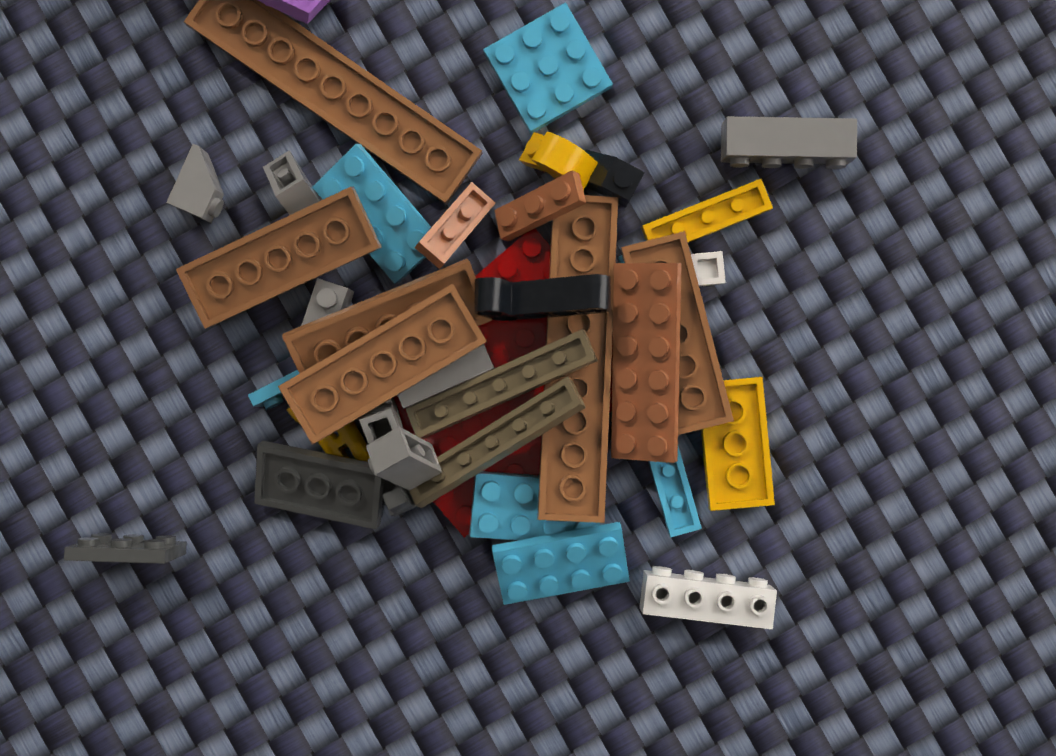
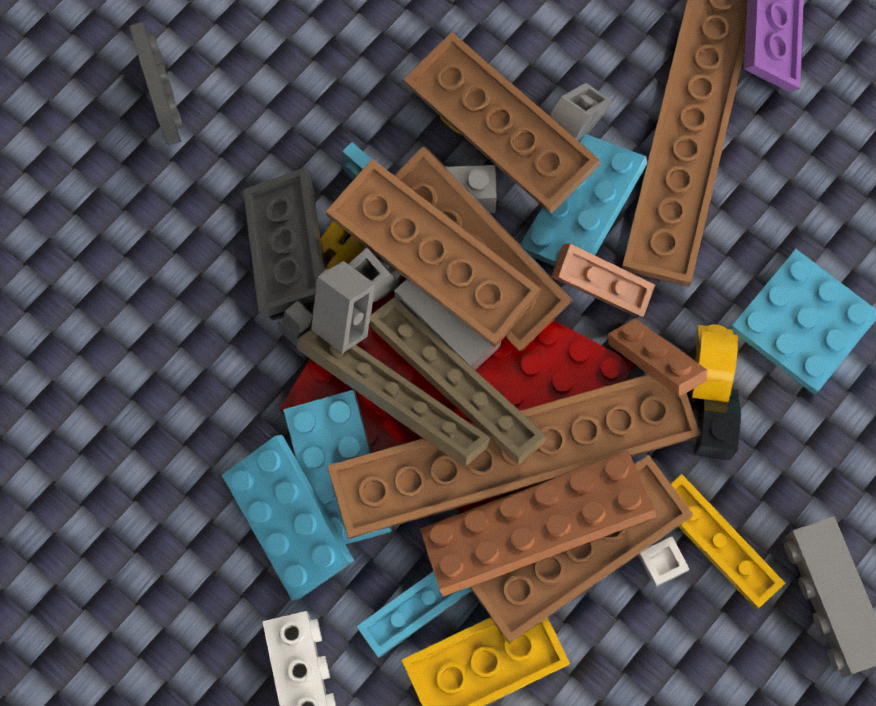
camera: 70 degrees right, 15 degrees down
light grey slope [166,144,224,223] -> none
black beam [474,274,611,321] -> none

